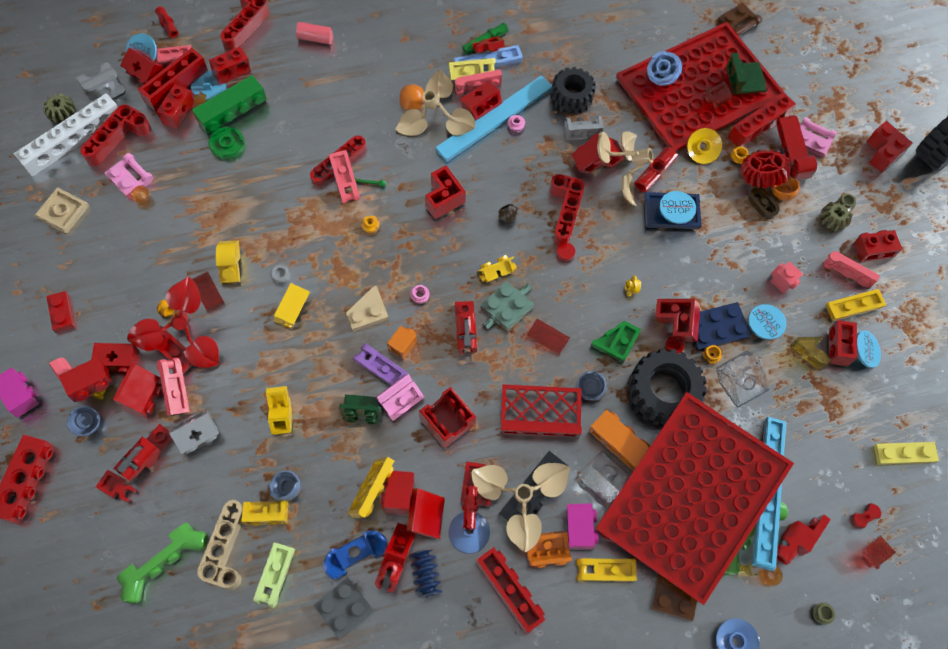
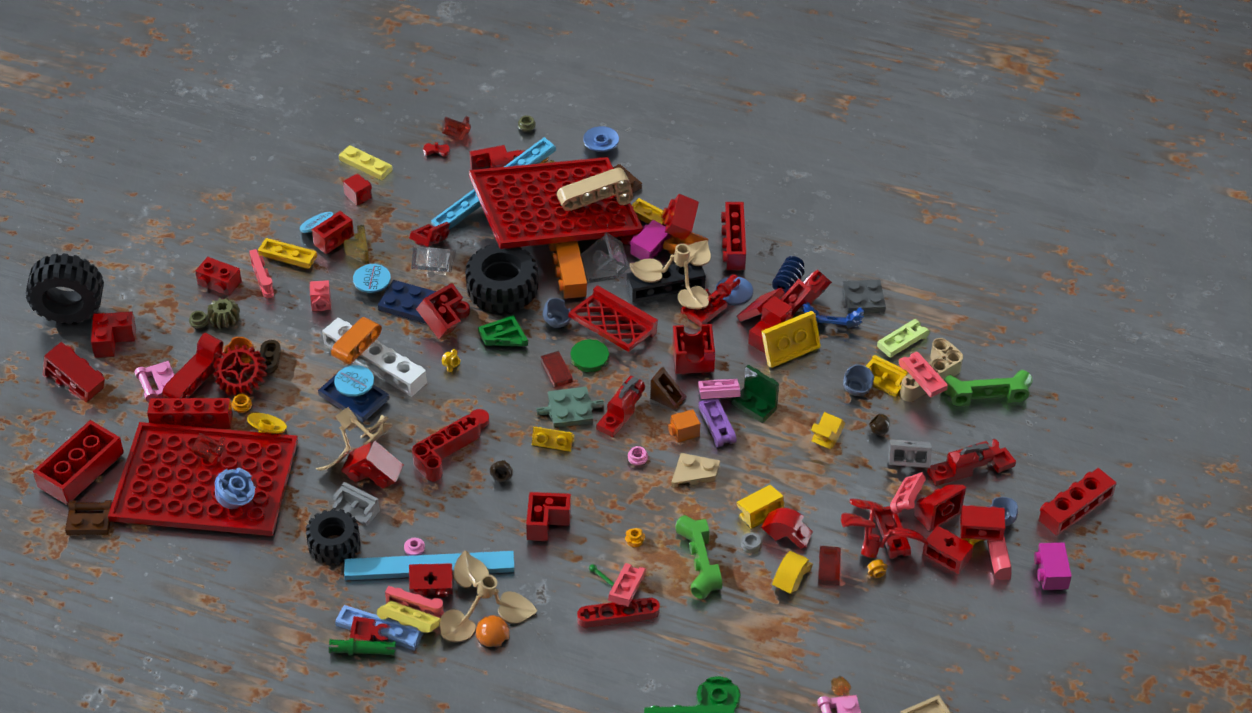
camera: 140 degrees left, 20 degrees down
red plate [46,291,75,333] -> none
red piece [634,147,678,193] -> none
light orange plate [703,345,722,364] -> none
dark green bracket [726,53,767,94] -> none
none -> red brick [33,420,124,505]
none -> red wedge [42,342,105,403]
none -> white brick [322,318,427,397]
none -> orange beam [331,317,382,365]
none -> red brick [343,173,372,206]
none -> red bracket [409,222,450,247]
none -> tan beam [557,168,633,211]
none -> green tile [570,339,609,372]
none -> reddish brown slope [650,367,687,410]
none -> red brick [661,194,699,240]
none -> bright green plate [675,515,722,599]
none -> red brick [761,508,813,549]
none -> dark brown piece [869,414,890,435]
none -> coral plate [899,351,948,397]

